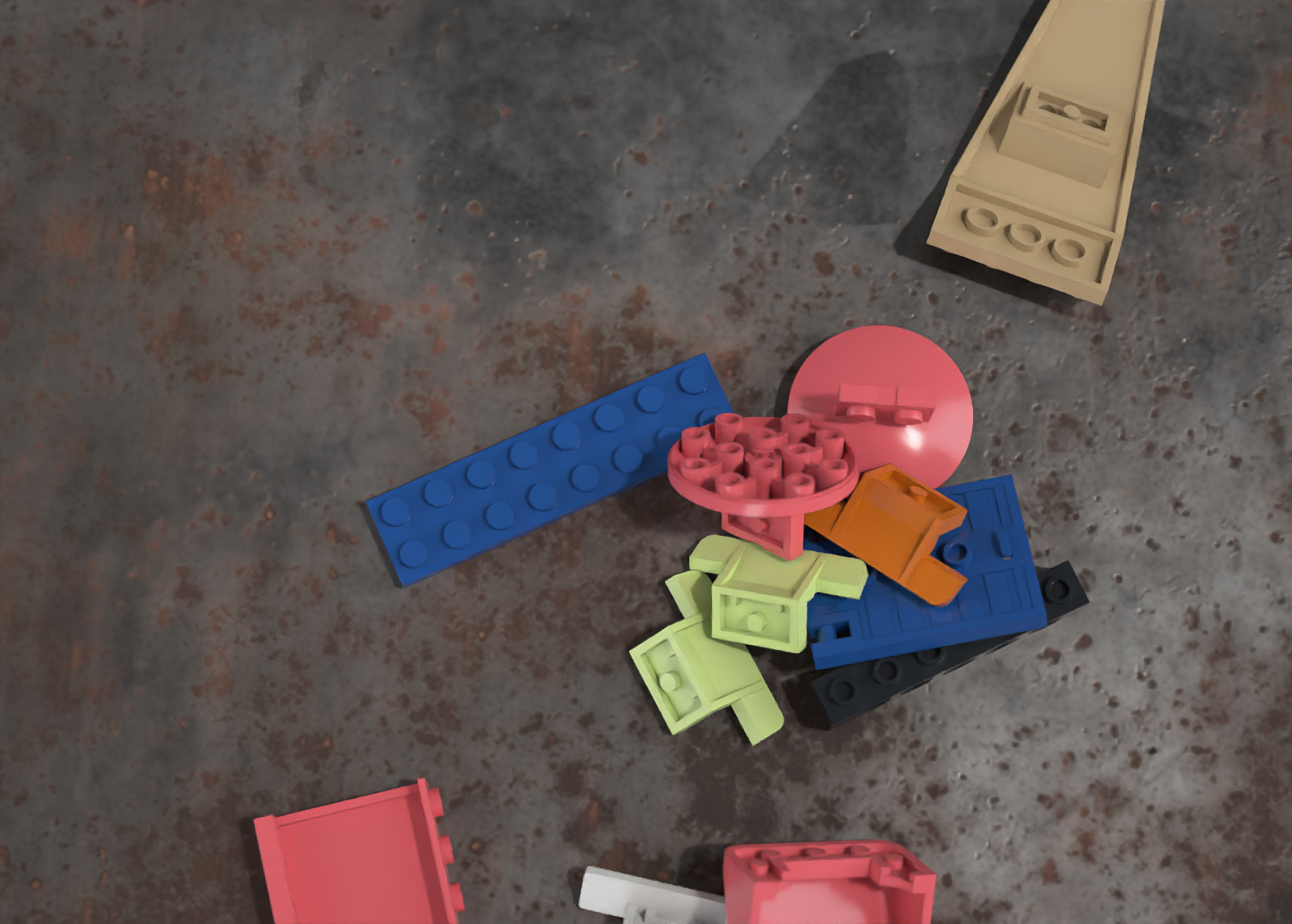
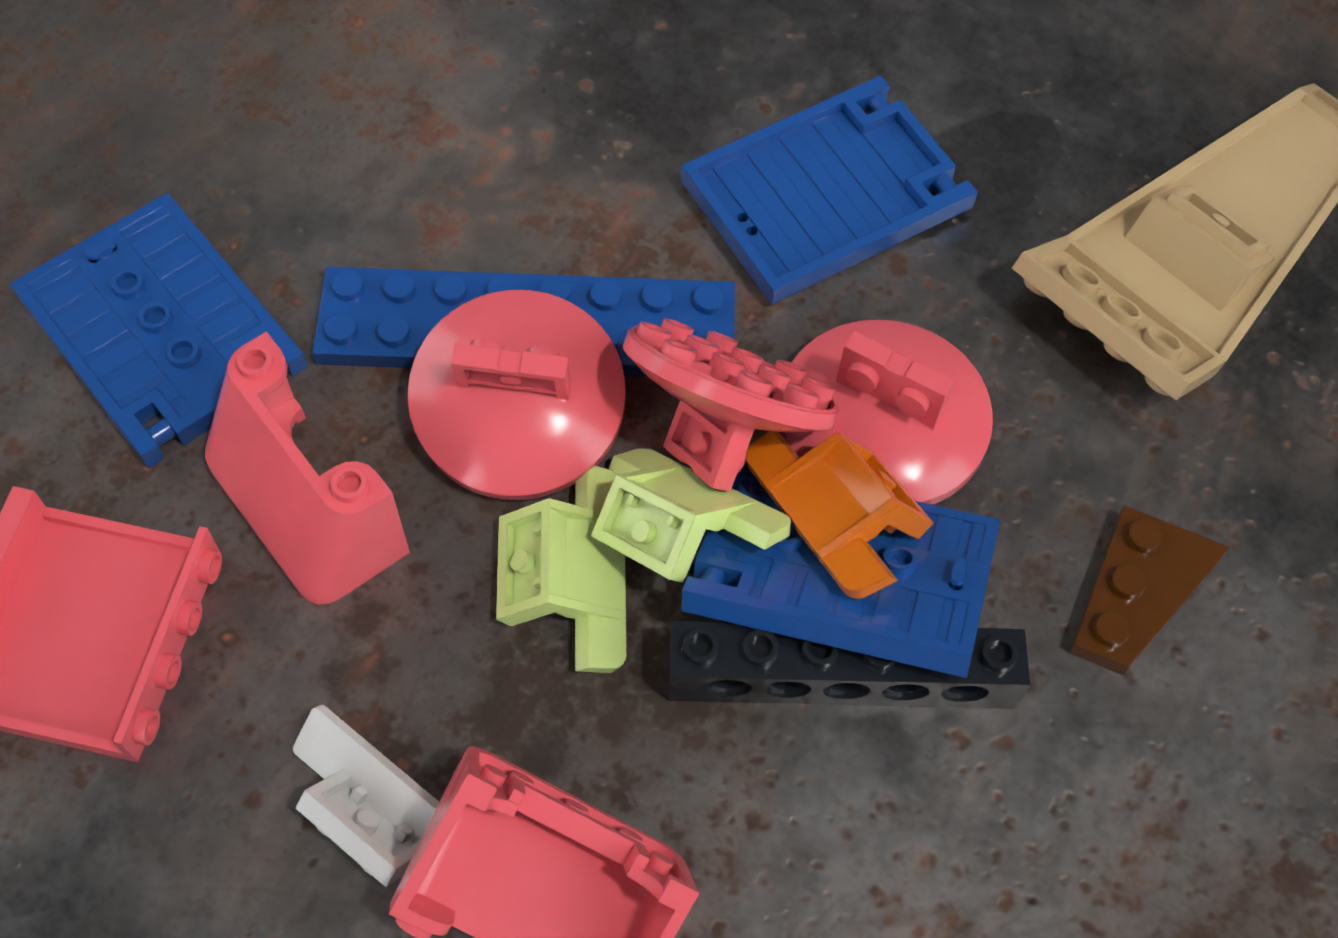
camera: 25 degrees right, 15 degrees down
none -> blue door [9,192,308,469]
none -> coral windscreen [205,331,410,605]
none -> coral bracket [408,290,626,500]
none -> blue door [681,75,978,305]
none -> reddish brown wing [1069,505,1231,675]

